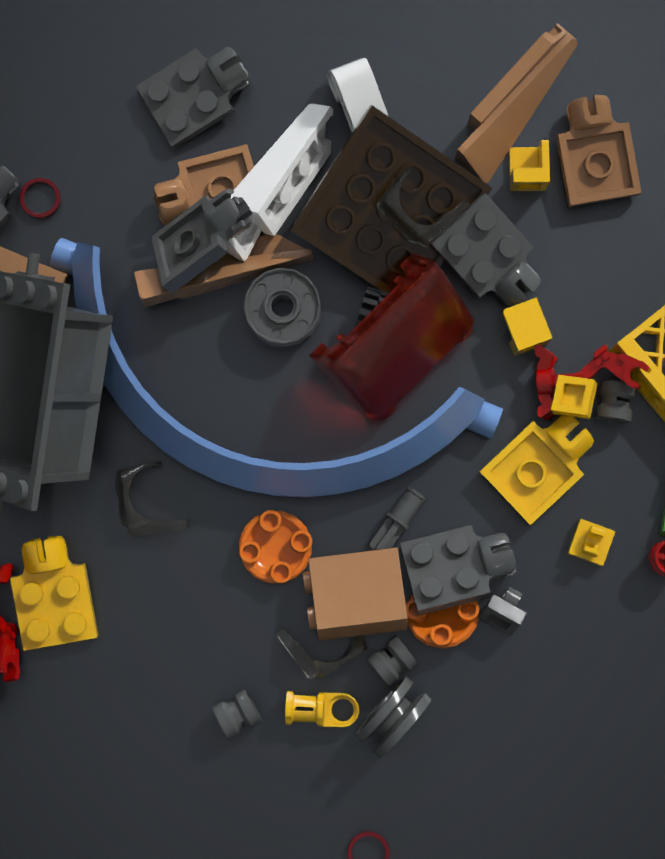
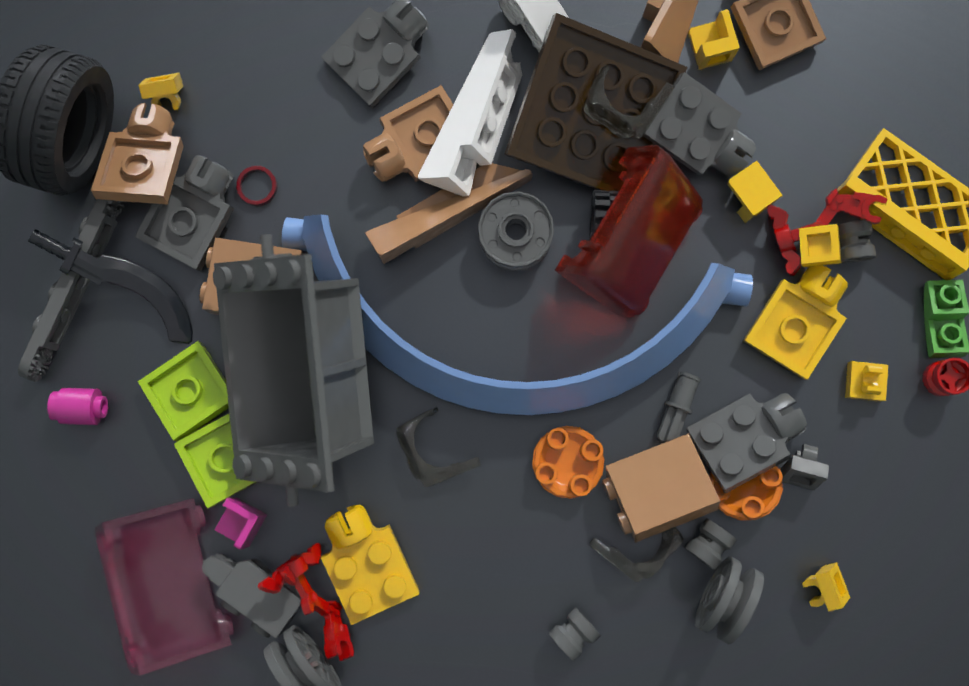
camera: 10 degrees left, 0 degrees up
dark grey plate [151,189,254,293] -> none
yellow connector [285,691,360,727] -> none
none -> yellow tile [802,562,851,611]

